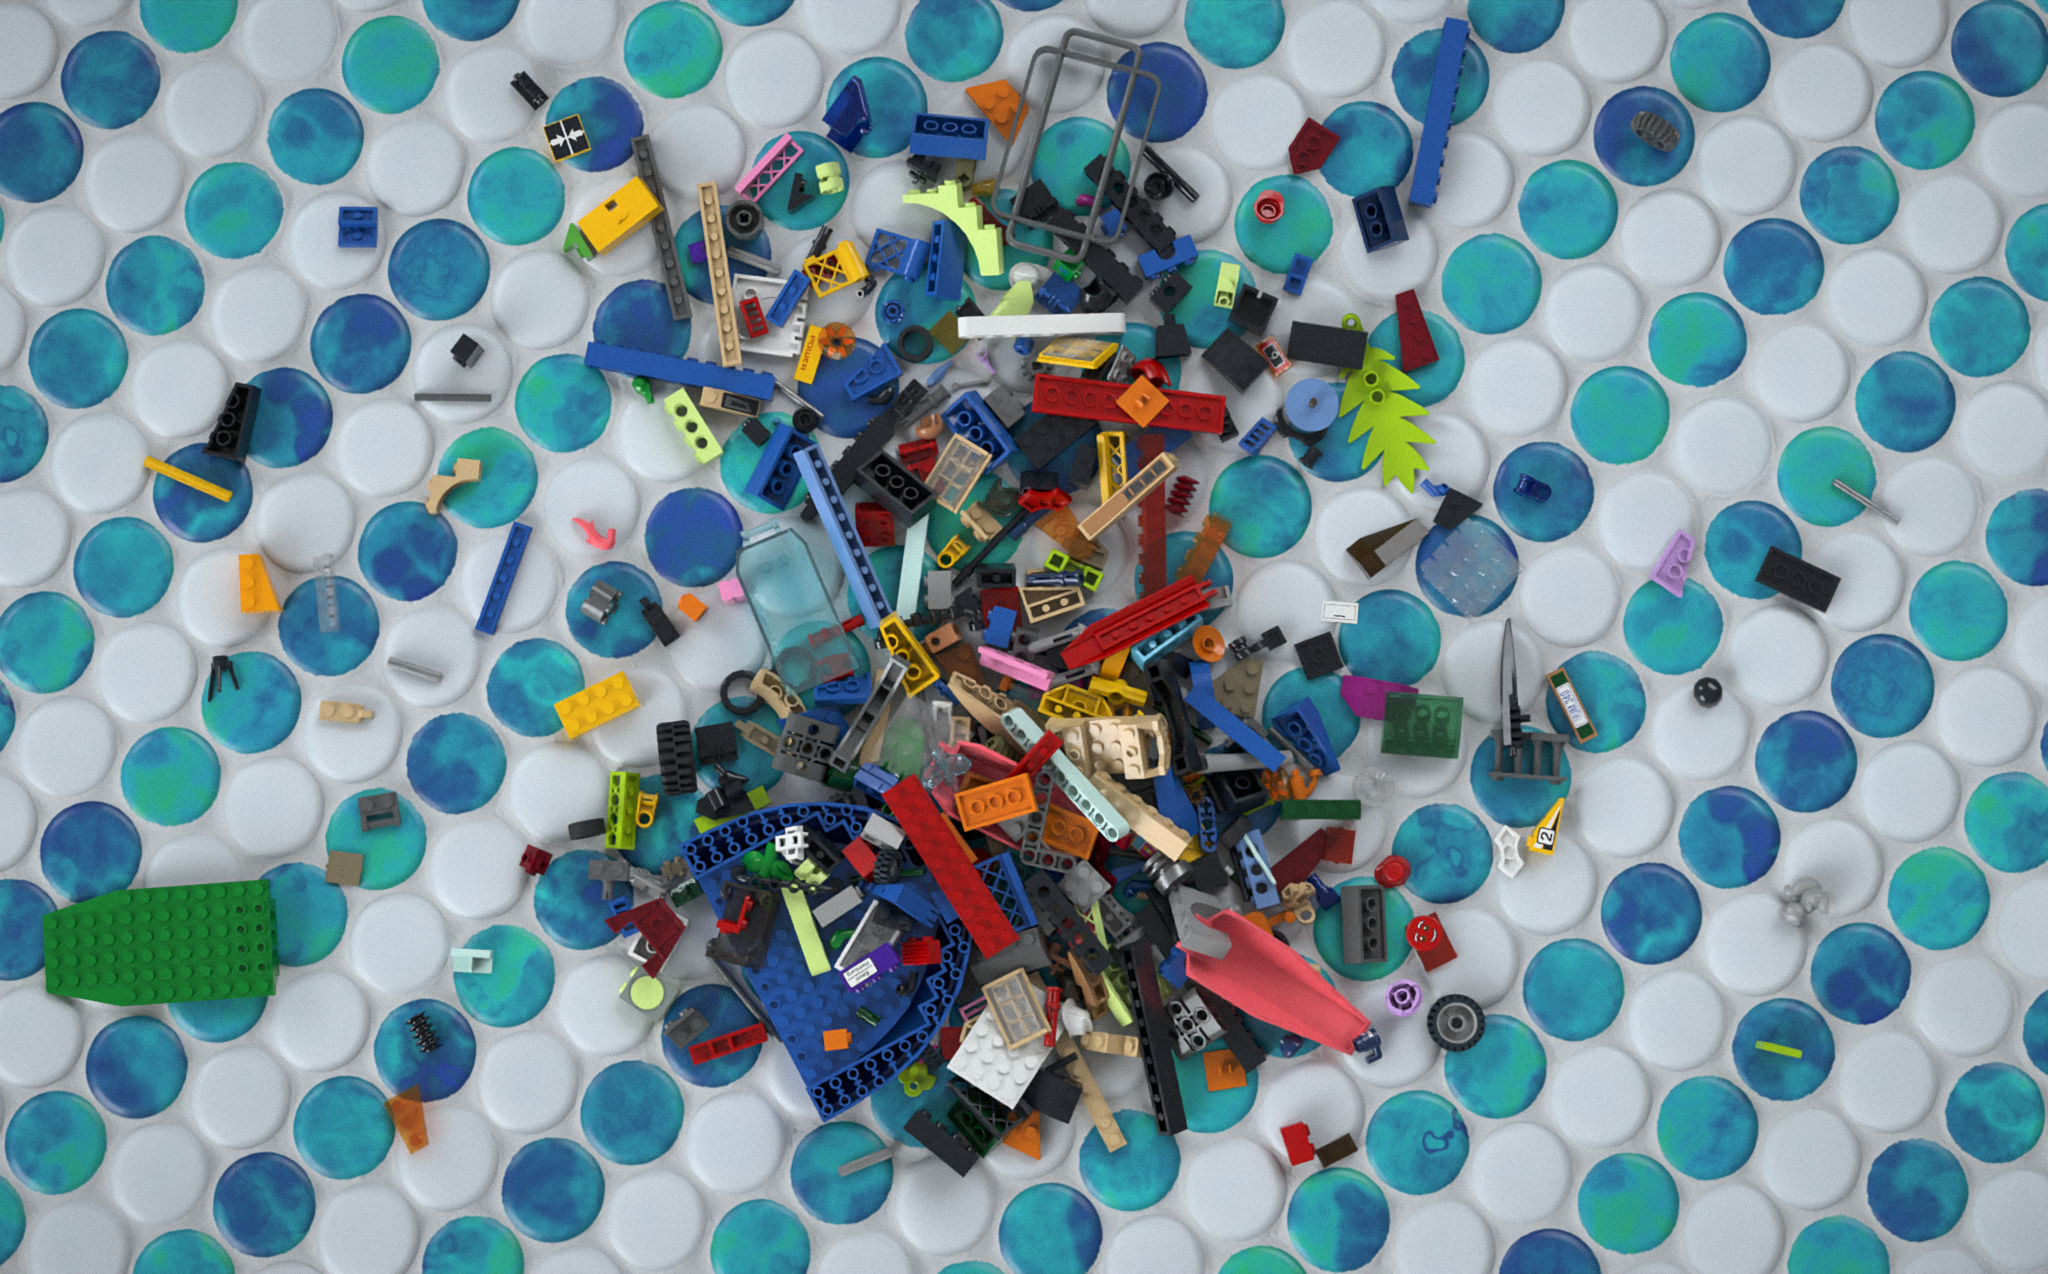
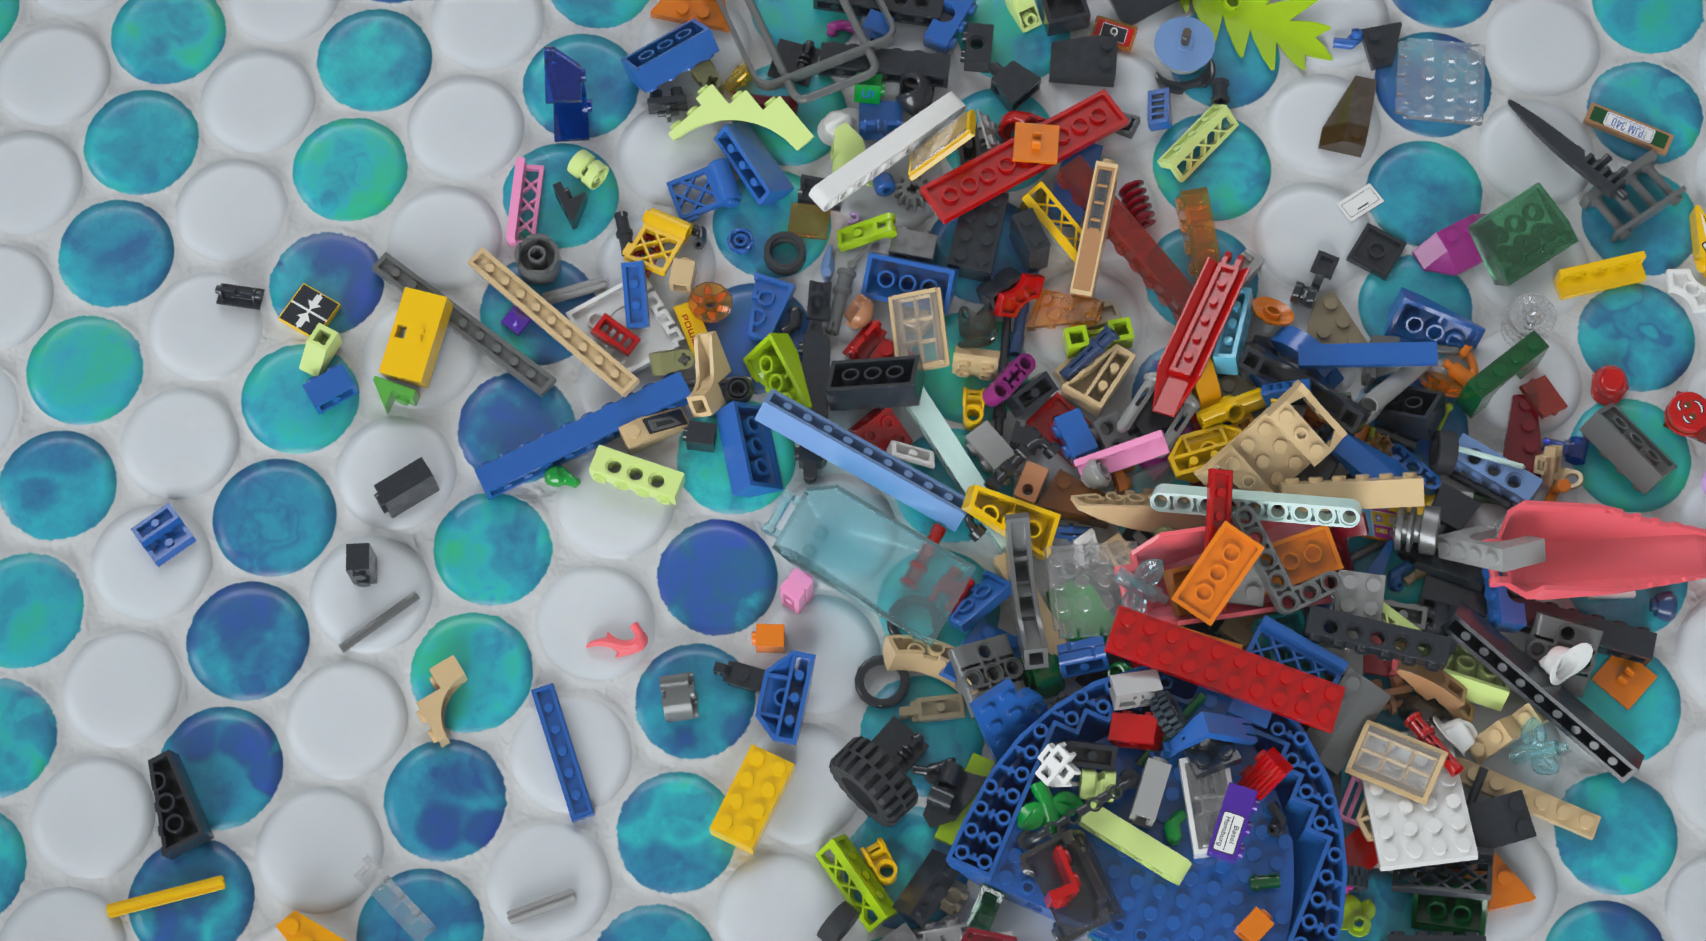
camera: 40 degrees left, 15 degrees down
none -> yellowish green slope [299,323,343,377]
none -> blue brick [302,363,359,415]
none -> black brick [374,457,440,519]
none -> olive piece [649,348,694,376]
none -> tan brick [669,257,697,294]
none -> tan arch [686,331,731,418]
none -> lime wedge [743,333,812,409]
none -> blue wedge [755,650,816,746]
none -> lime plate [837,212,897,252]
none -> white slope [886,440,935,469]
none -> black brick [892,848,960,928]
none -> blue plate [969,678,1047,764]
none -> magenta beam [982,353,1036,407]
none -> light grey cone [1081,459,1111,489]
none -> yellowish green fence [1157,104,1239,183]
none -> blue slope [1261,378,1311,407]
none -> clear light blue plant [1509,717,1569,775]
none -> white piece [1539,643,1593,685]
none -> yellow fence [1553,251,1647,300]

